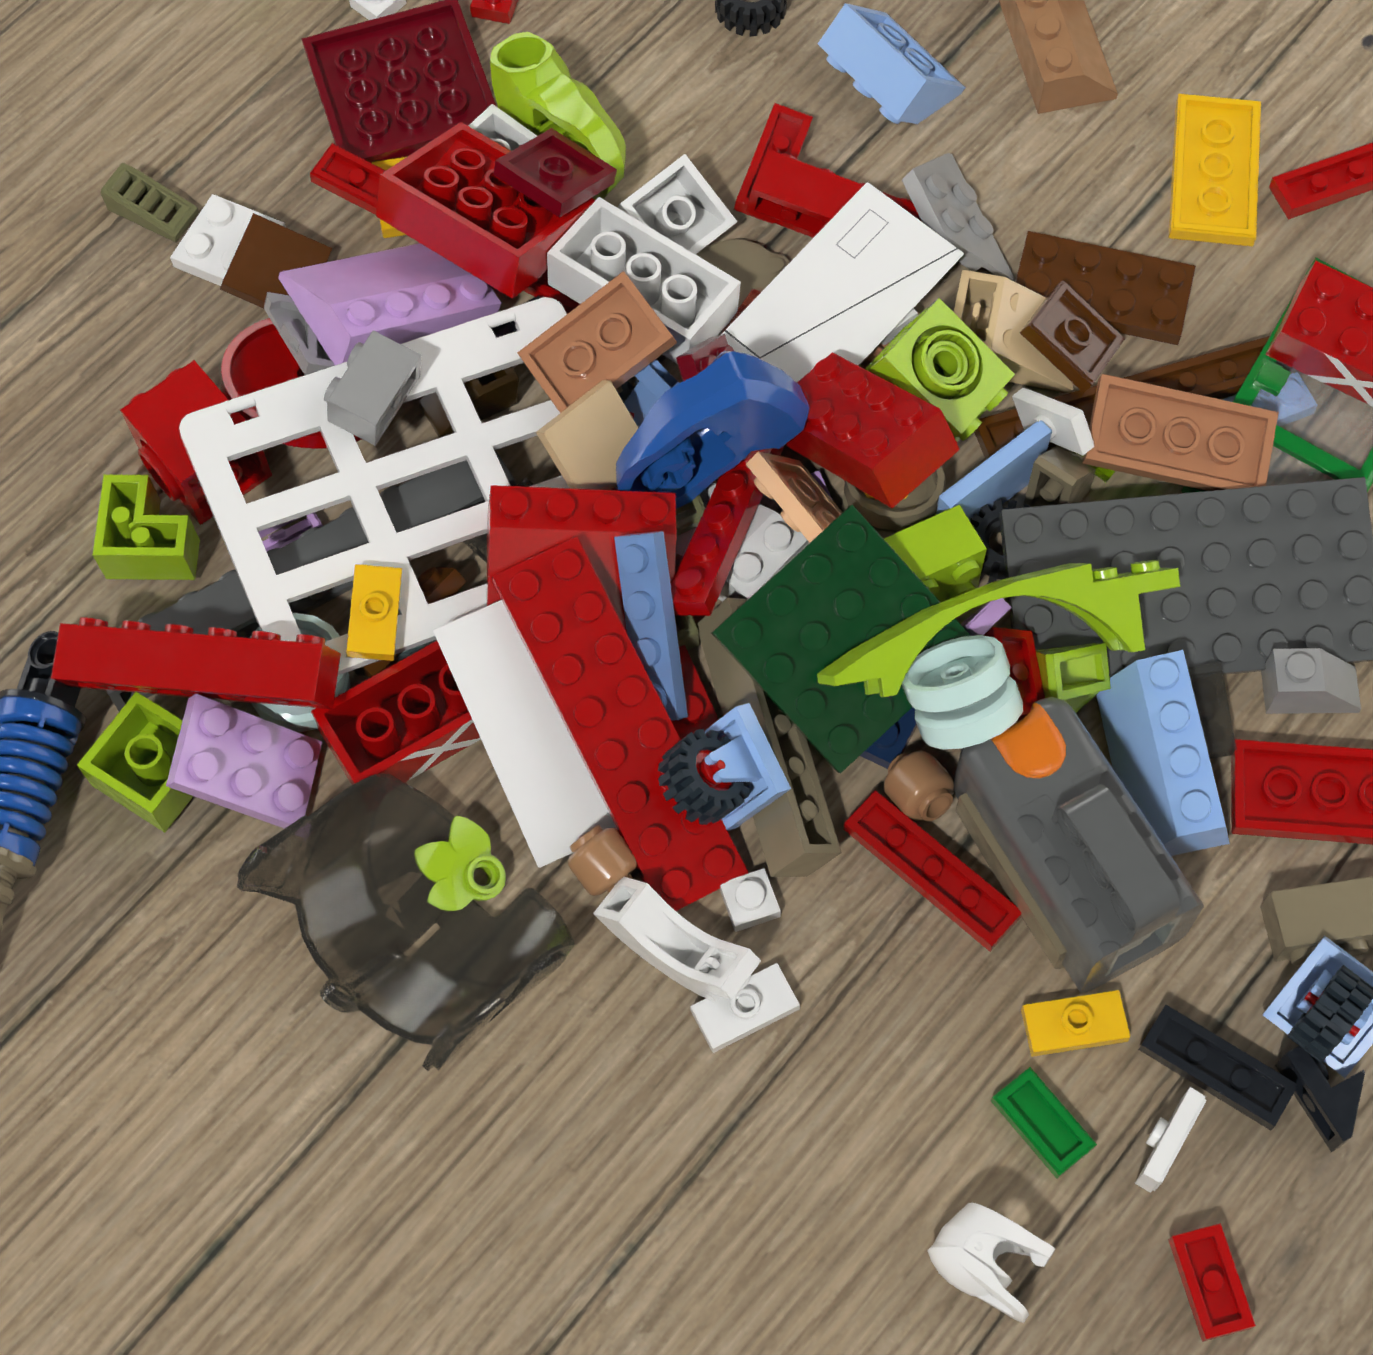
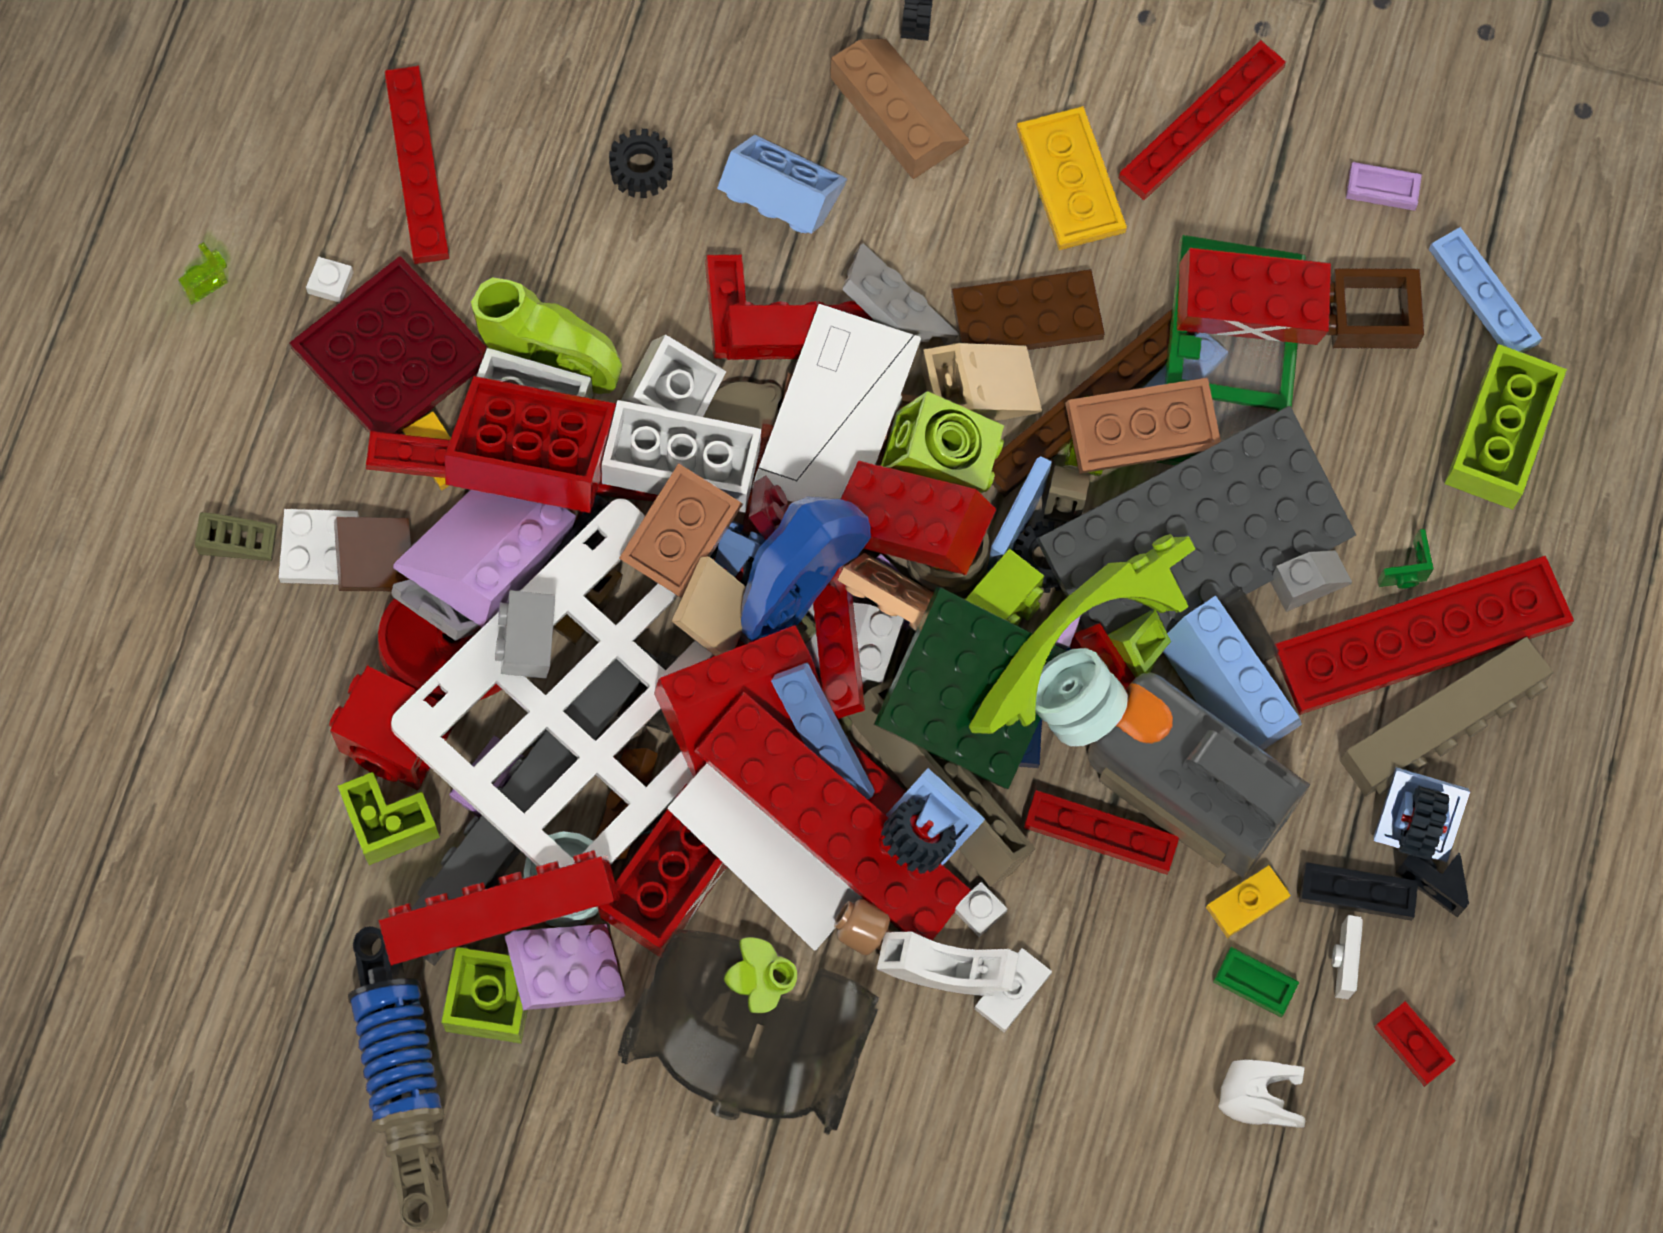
camera: 30 degrees left, 5 degrees up
yellow plate [346,564,402,661] -> none
dark red plate [494,128,617,218] -> none
medium nougat head [884,751,954,821] -> none
white plate [1012,388,1095,455] -> none
reddish brown tile [1020,280,1125,393] -> none

